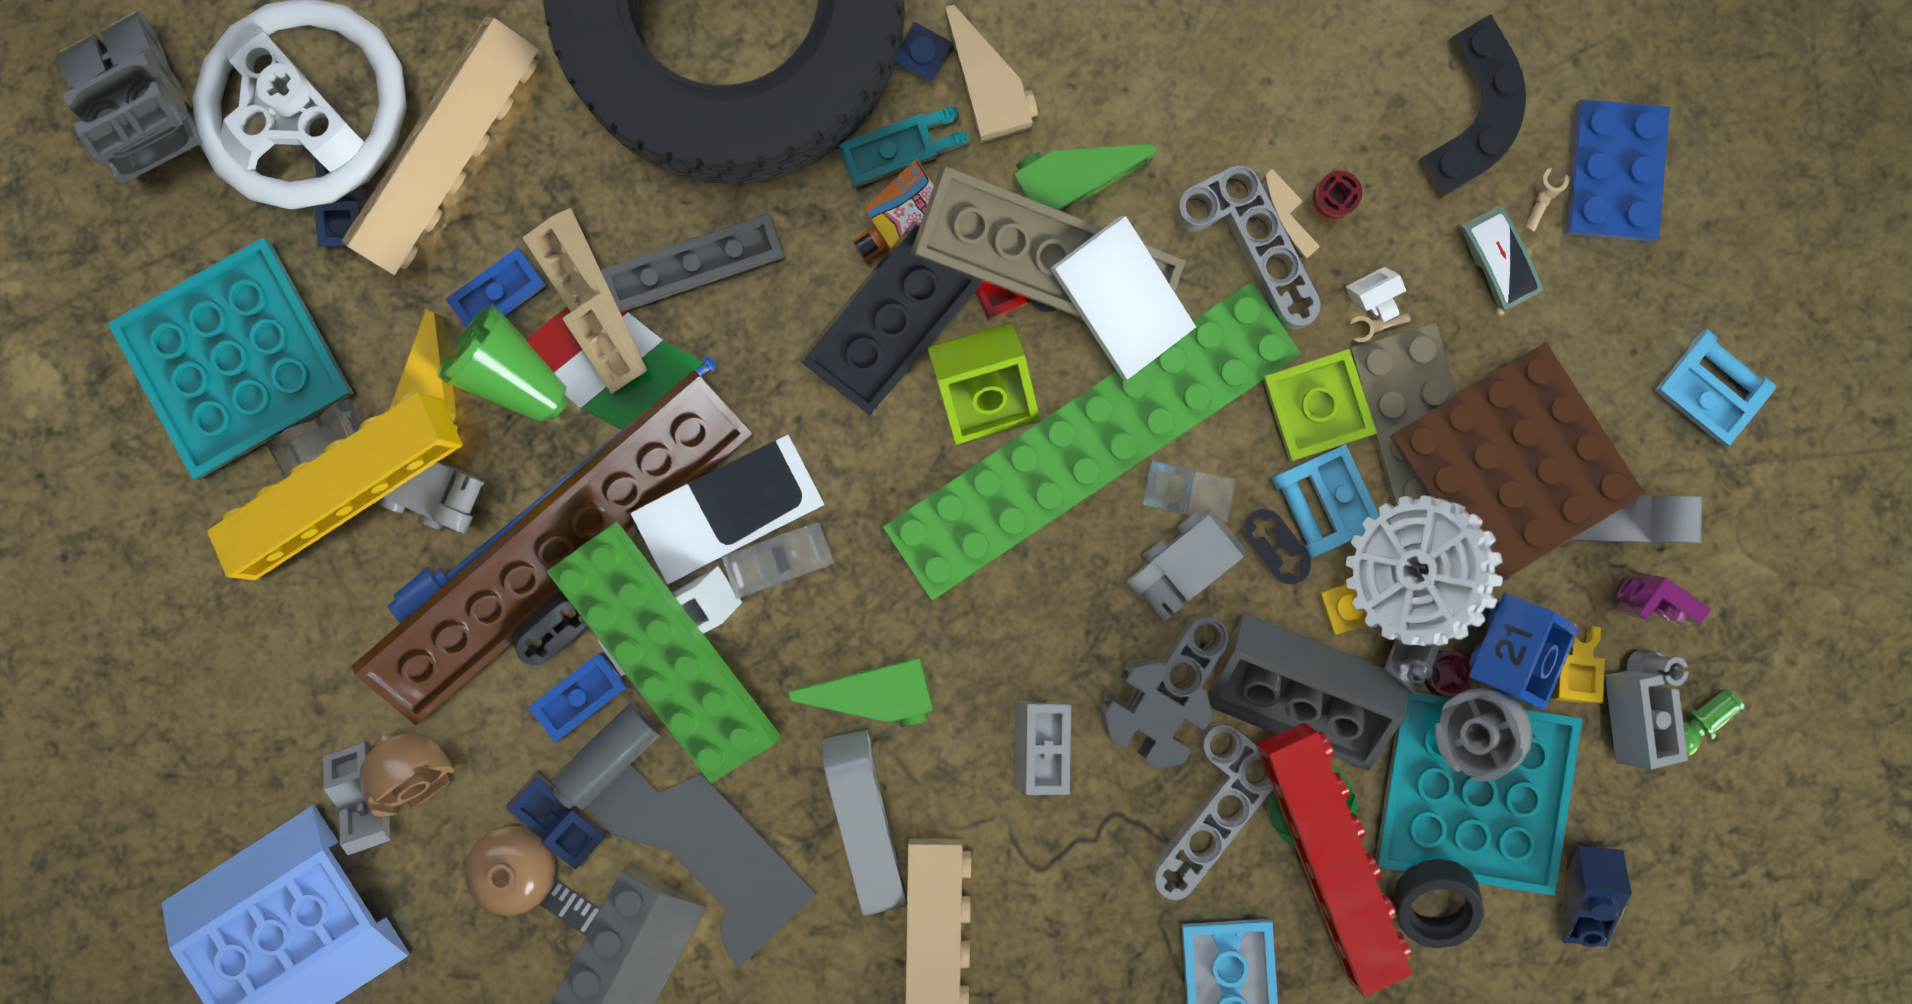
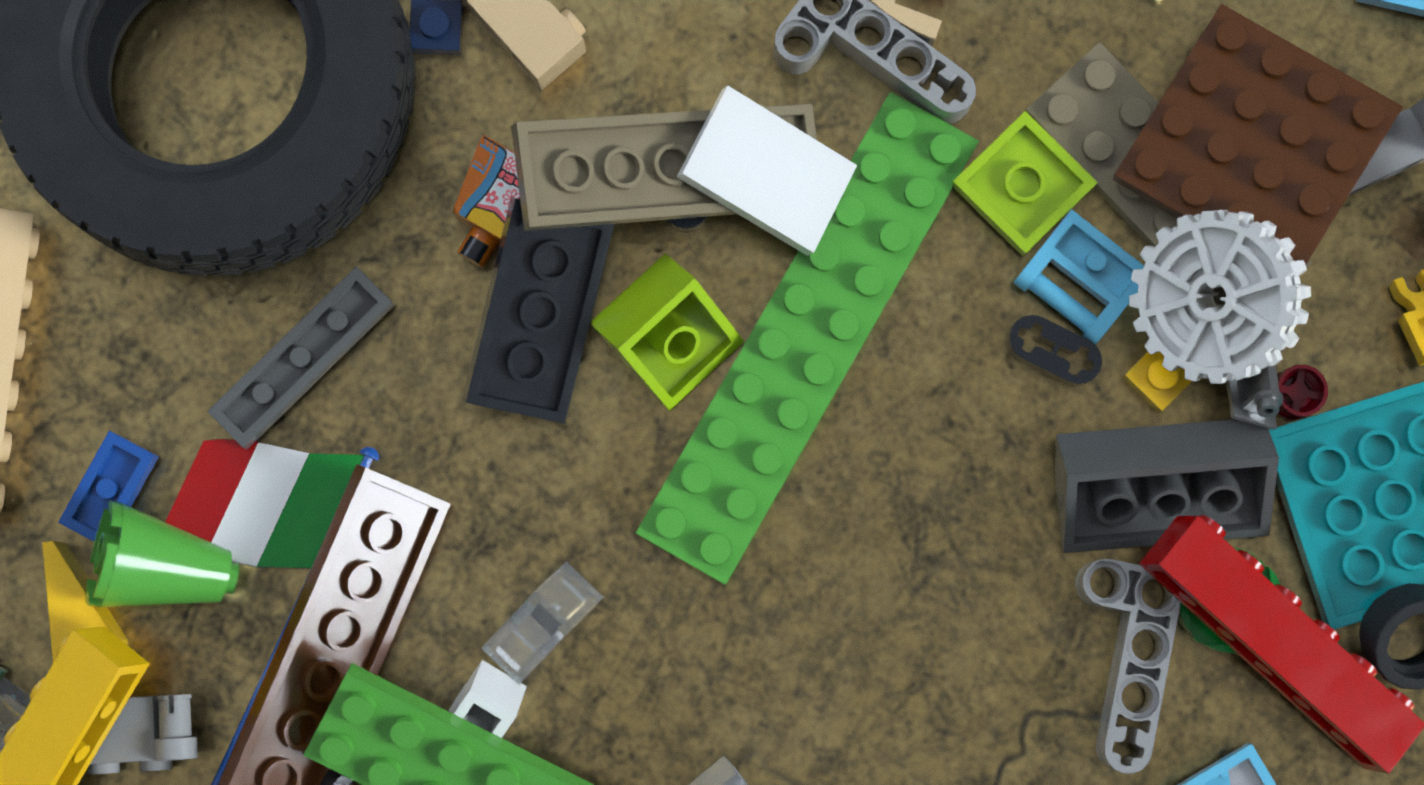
camera: 30 degrees left, 5 degrees down
tan slope [522,208,648,394] -> none
sticker [631,435,824,585] -> none
bright green slope [788,656,933,727] -> none
teal hinge [839,106,969,188] -> none
red tile [975,281,1028,320] -> none
bright green slope [1012,143,1157,212] -> none
light grey hinge [1014,701,1071,795] -> none
dark grey connector [1099,614,1228,770] -> none
light grey hinge [1126,509,1246,622] -> none
clear slope [1142,461,1236,523] -> none
white tile [1345,267,1406,323] -> none
tan hand [1349,313,1411,343] -> none
light grey cylinder [1435,687,1532,782] -> none
blue brick [1469,593,1579,711] -> none

